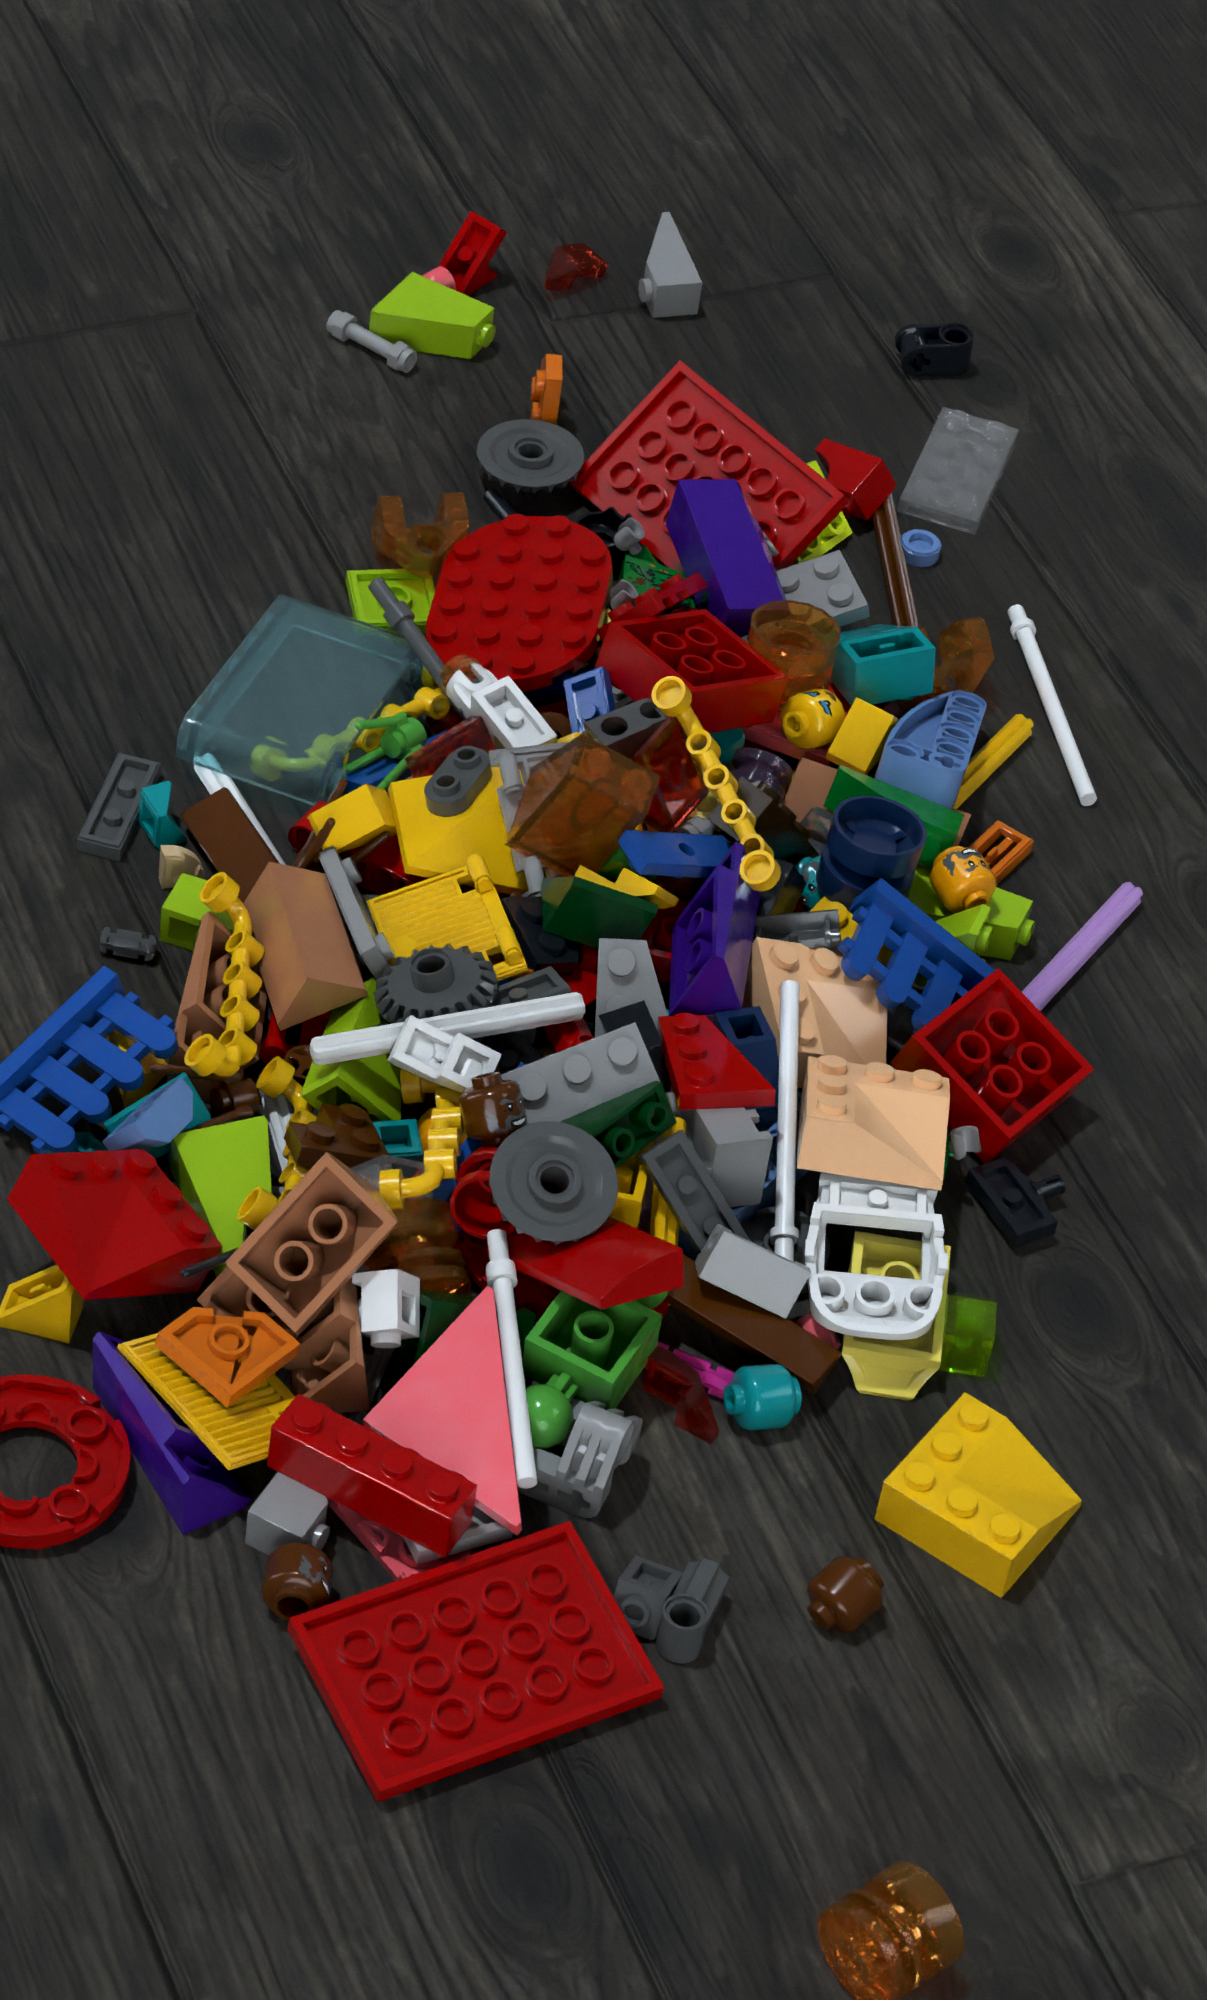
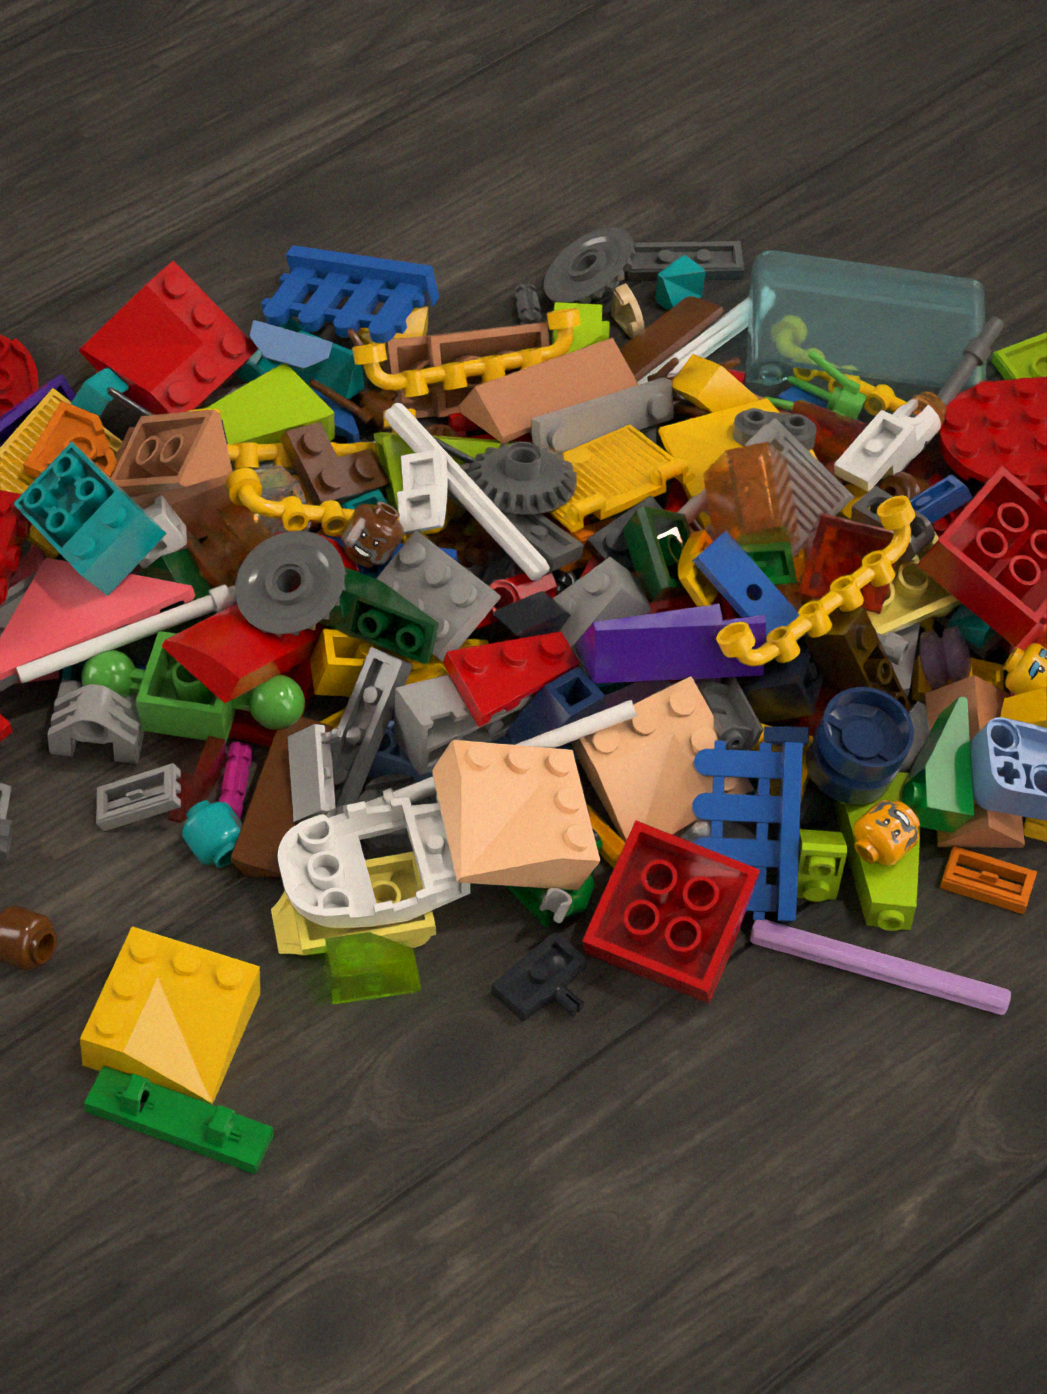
camera: 75 degrees right, 10 degrees up
none -> teal slope [13,441,167,596]
none -> teal slope [71,367,129,417]
none -> green hinge [84,1065,274,1174]
none -> light grey tile [96,763,181,831]
none -> dark grey gear [544,227,636,304]
none -> dark blue tile [764,726,810,746]

